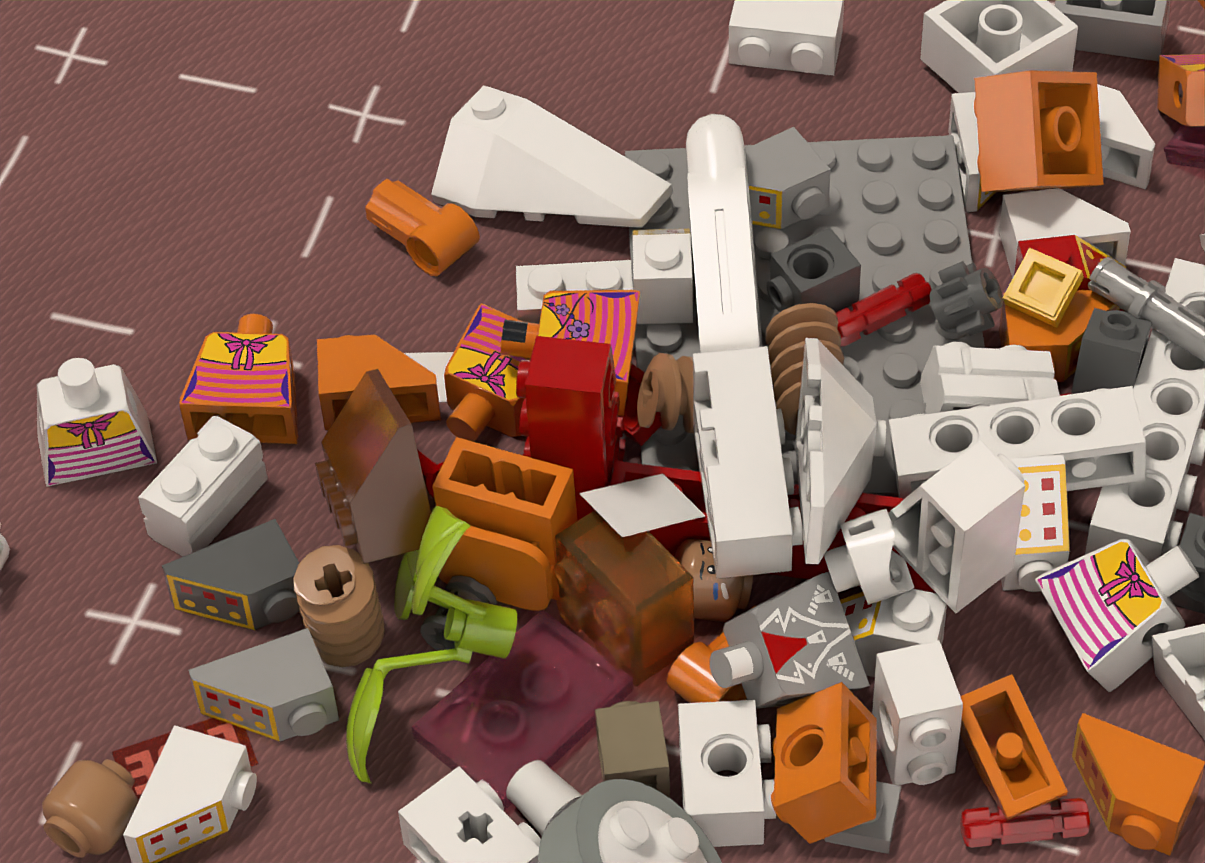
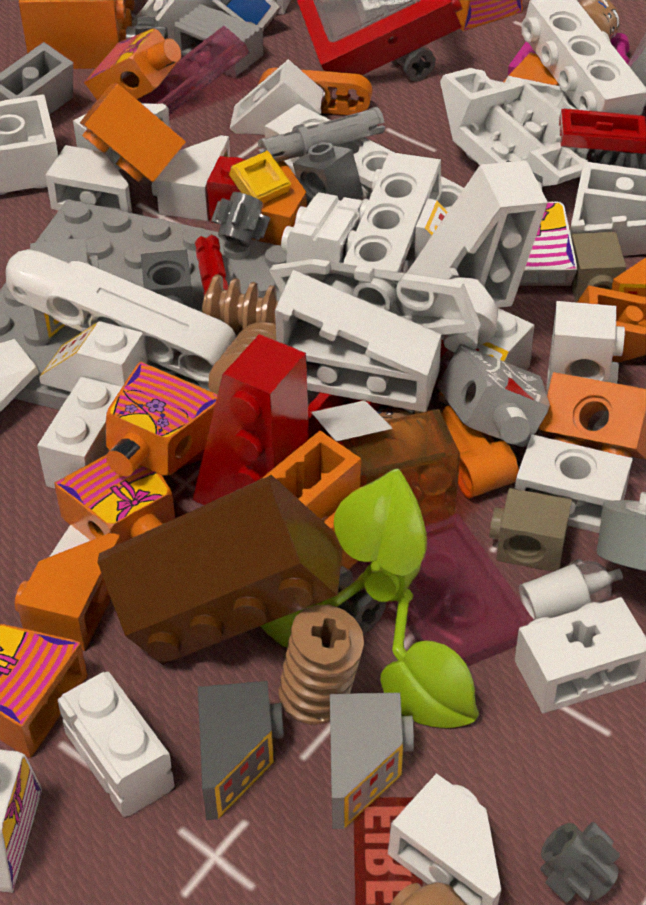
camera: 70 degrees left, 5 degrees down
none -> dark tan brick [571,232,626,303]

